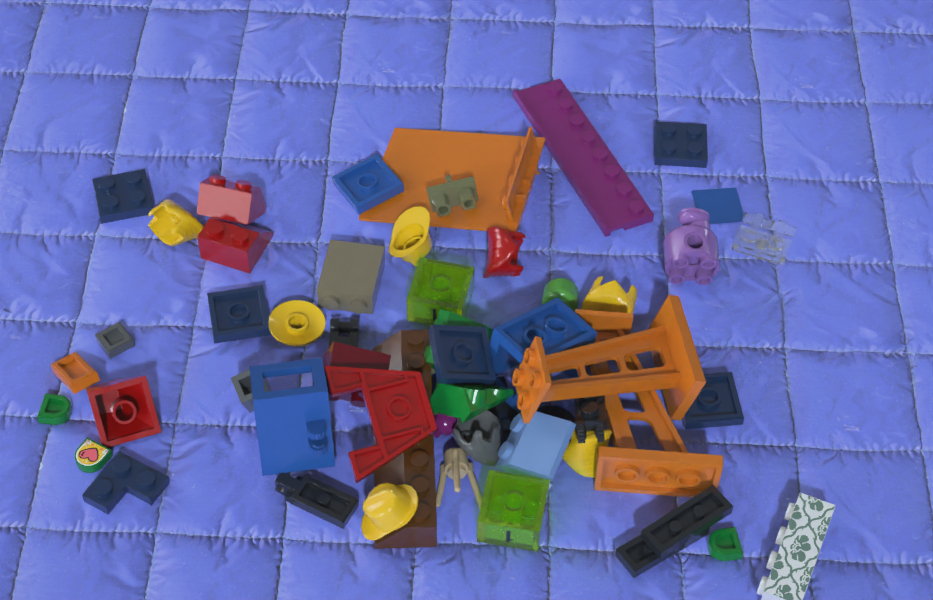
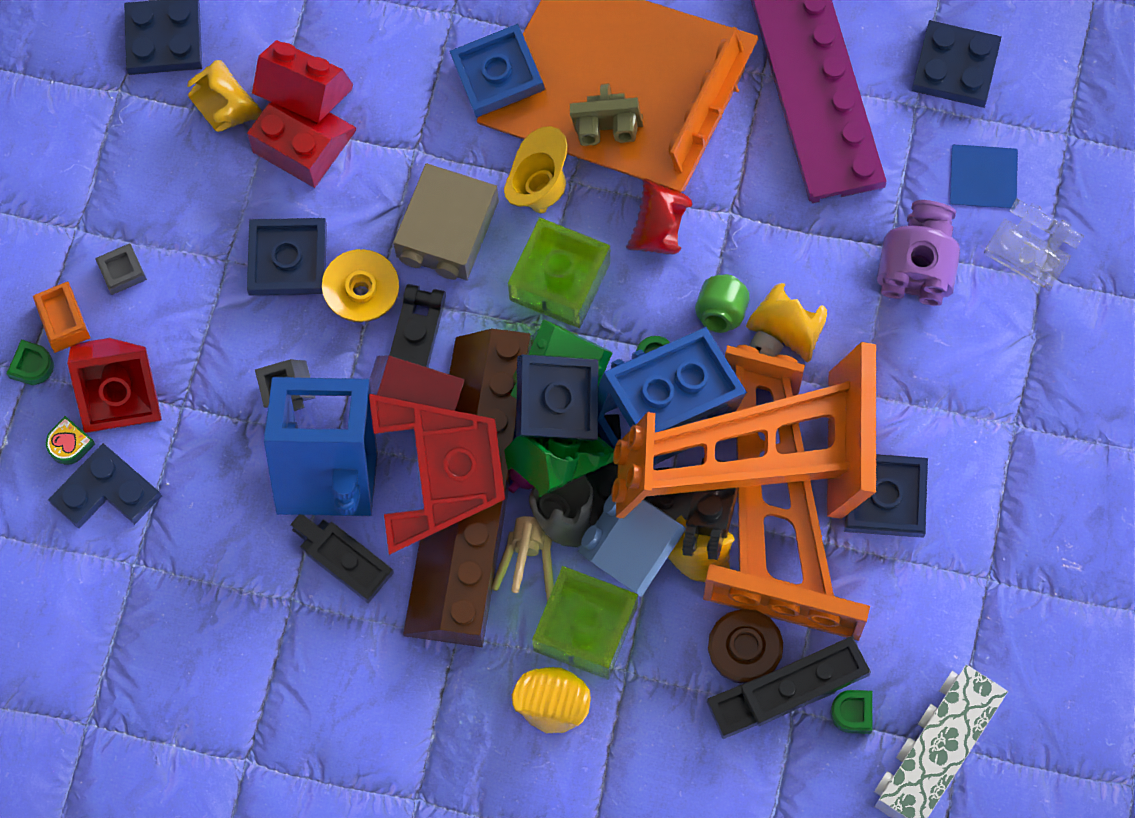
camera: 15 degrees right, 20 degrees up
yellow piece [361,483,419,541] -> none
none -> yellow hair [511,667,591,733]
none -> reddish brown wheel [708,609,784,683]

